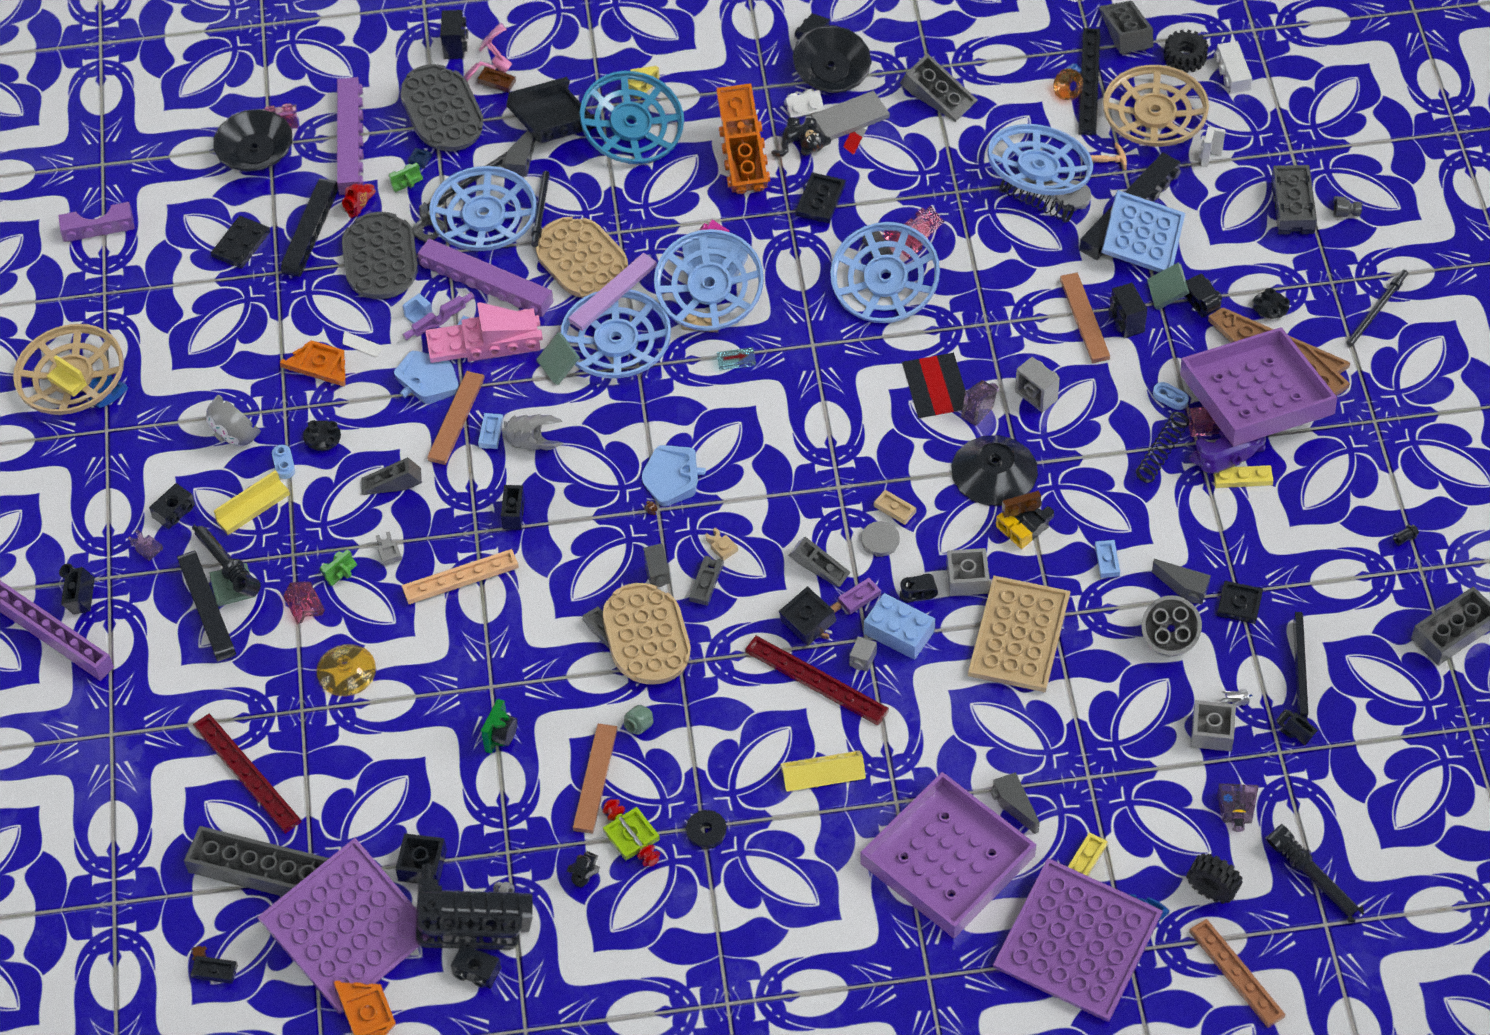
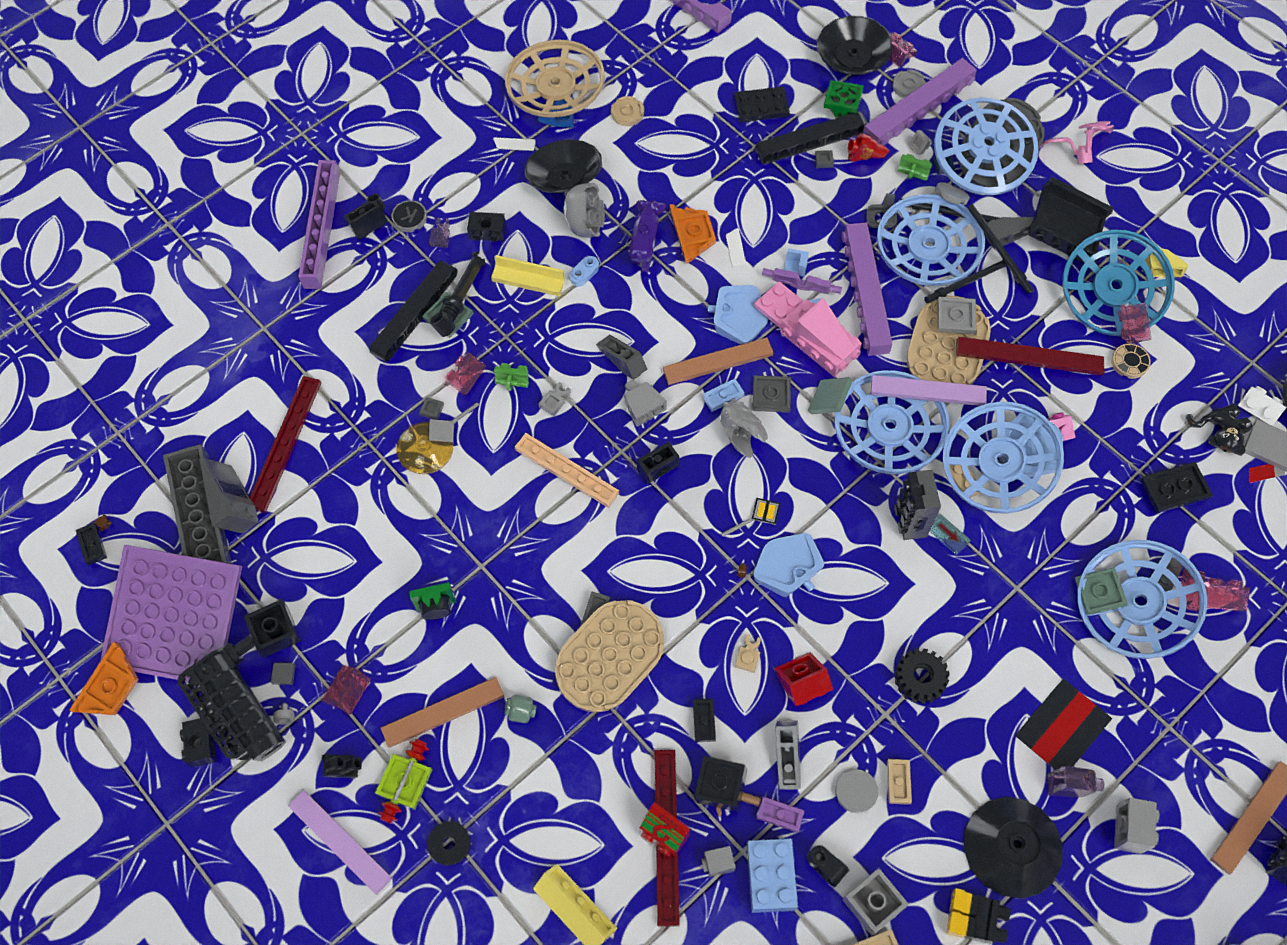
camera: 55 degrees right, 10 degrees up
light yellow panel [47,355,87,397] -> none
black dish [303,420,341,451] -> none
dark grey plate [342,212,418,299] -> none
black brick [440,10,469,59] -> none
reddish brown plate [477,67,516,93] -> none
dark grey slope [643,543,670,587] -> none
dark grey plate [689,556,724,606] -> none
orange wedge [716,83,770,194] -> none
reddish brown plate [1002,490,1041,518] -> none
none -> dark grey slope [199,457,258,533]
none -> dark grey tile [271,663,296,685]
none -> lavender tile [288,790,393,895]
none -> clear pink bracket [322,665,371,715]
none -> black tile [391,200,427,232]
none -> dark grey tile [419,397,444,420]
none -> light grey piece [429,403,479,442]
none -> white sticker [493,138,535,151]
none -> black dish [525,139,602,193]
none -> tan tile [611,96,644,126]
none -> light grey torso [624,380,667,427]
none -> dark purple animal [630,200,666,273]
none -> slope [639,802,690,858]
none -> black plate [693,699,716,743]
none -> piece [722,498,780,537]
none -> dark grey tile [753,375,791,413]
none -> red slope [774,652,833,706]
none -> dark grey tile [815,150,834,168]
none -> green piece [823,80,864,118]
none -> light grey tile [892,69,926,98]
none -> piece [894,470,941,540]
none -> black tyre [894,648,950,704]
none -> light grey tile [908,130,932,155]
none -> light blue dish [934,98,1038,195]
none -> light grey tile [935,182,970,205]
none -> light grey plate [937,297,976,334]
none -> dark red tile [956,336,1105,376]
none -> black bar [967,204,1034,295]
none -> sand green tile [1075,567,1128,615]
none -> tile [1111,344,1151,379]
none -> clear pink bracket [1118,303,1152,344]

